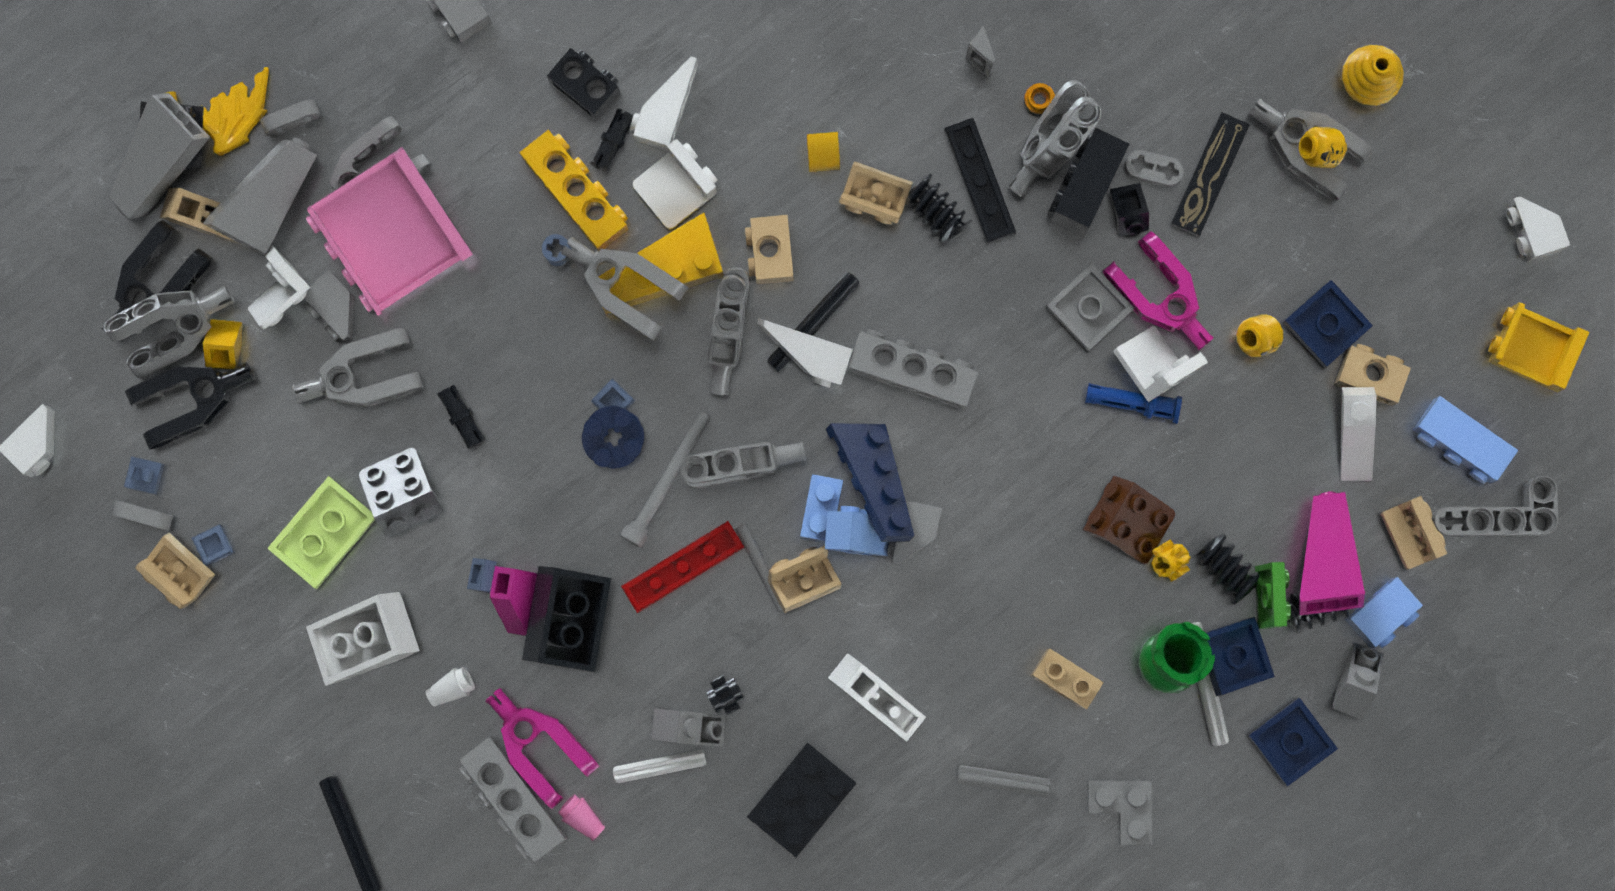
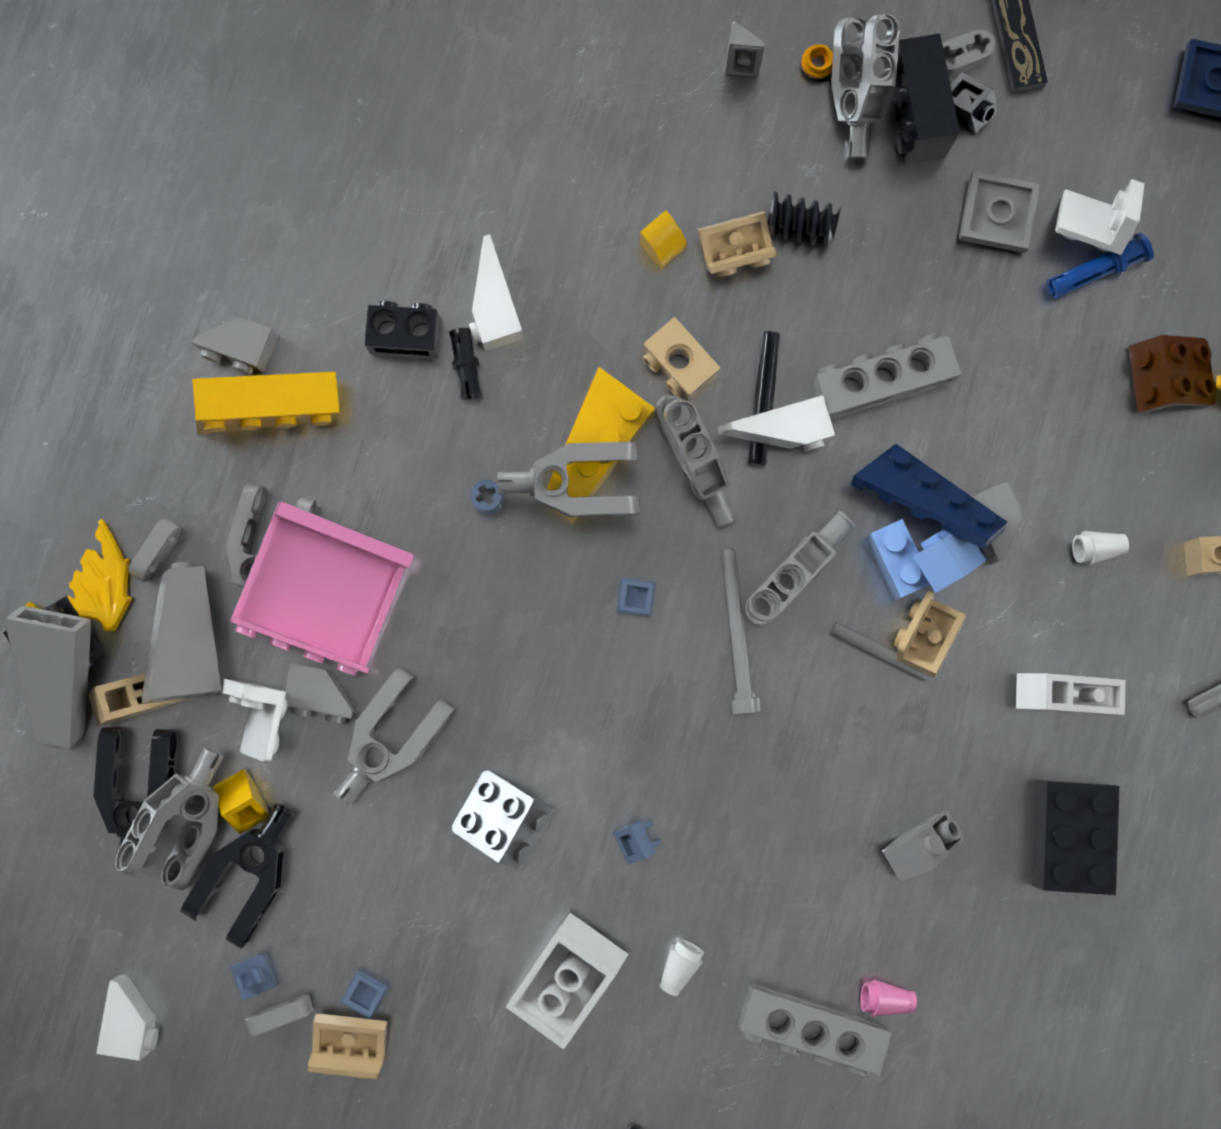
camera: 35 degrees left, 0 degrees up
yellowish green plate [267,476,375,589] -> none
black pin [437,385,485,449] -> none
dark pink piece [485,688,600,809] -> none
dark pink slope [490,566,537,636] -> none
yellow brick [519,129,628,251] -> none
black brick [522,566,611,672] -> none
dark blue plate [582,405,645,469] -> none
white axle [613,749,706,783] -> none
red tile [621,521,745,613] -> none
white bracket [633,139,718,230] -> none
black gear [706,676,745,715] -> none
black tile [944,118,1016,244] -> none
dark pink piece [1102,231,1214,351] -> none
yellow head [1236,314,1283,357] -> none
none -> yellow wedge [192,372,339,435]
none -> white cone [1072,531,1129,566]

